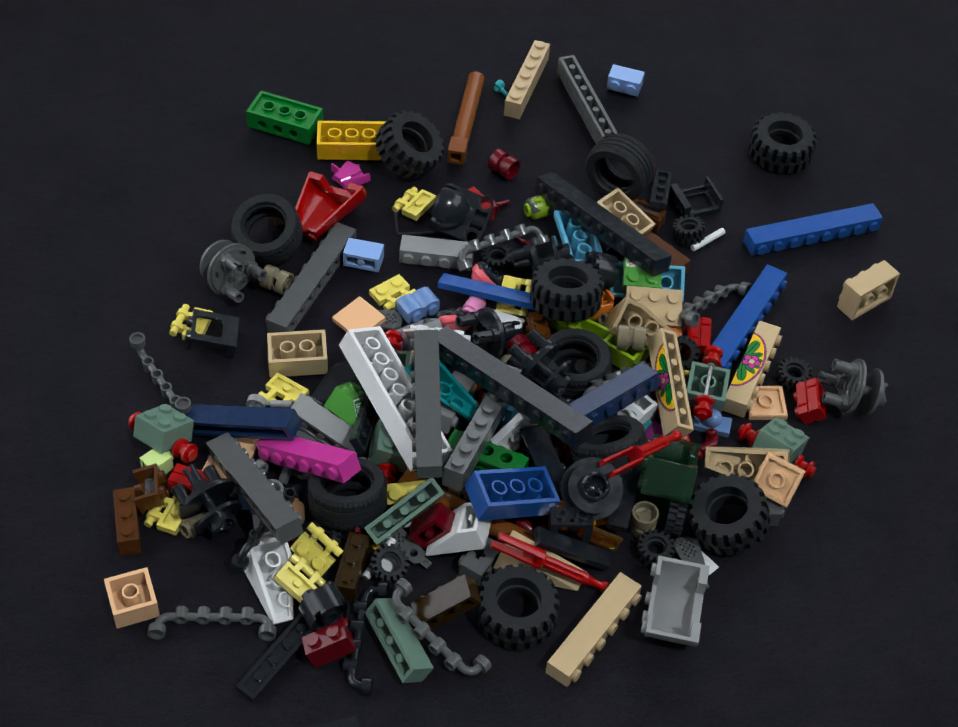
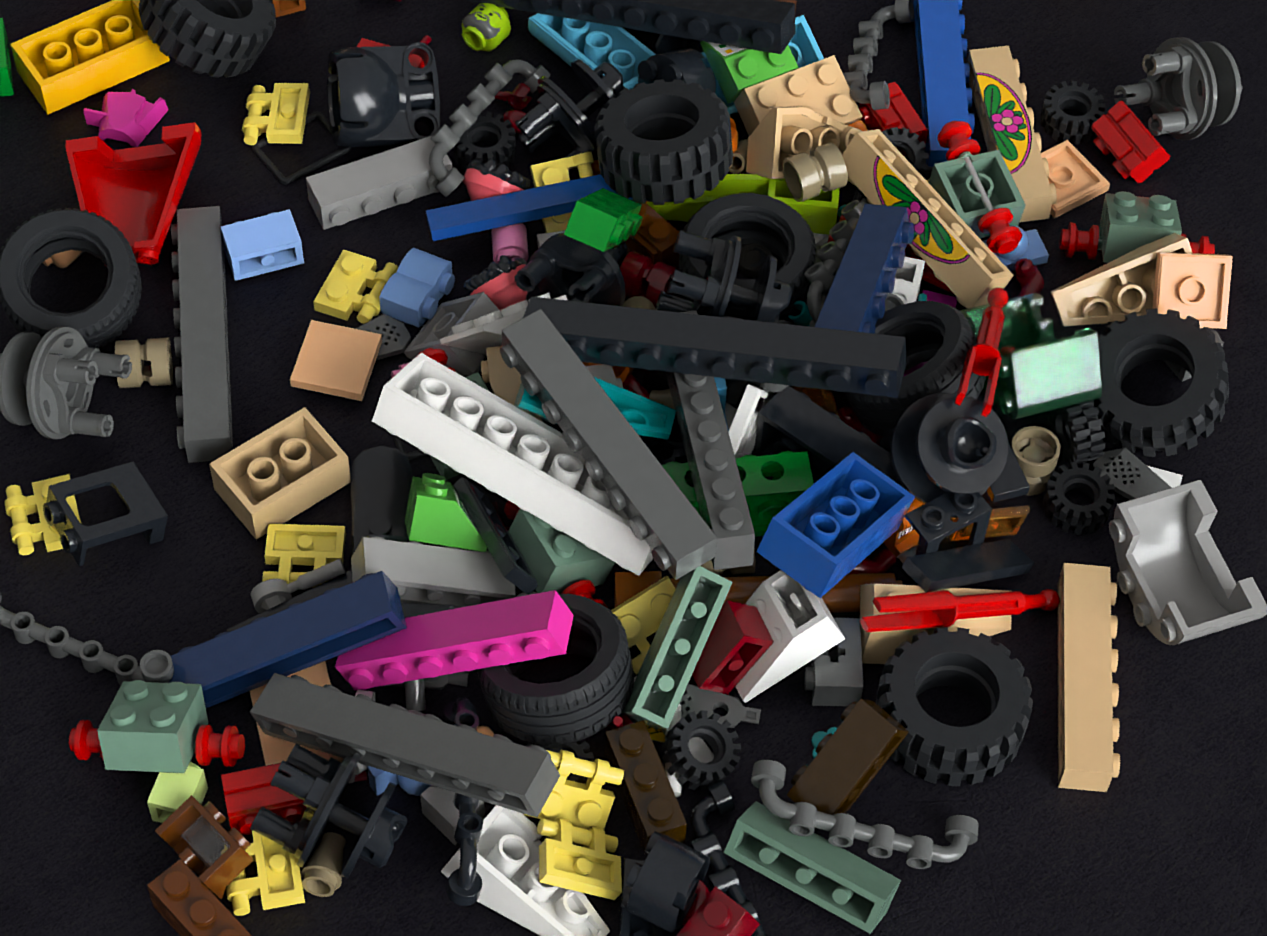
camera: 30 degrees left, 5 degrees up
none -> green brick [564,188,643,252]

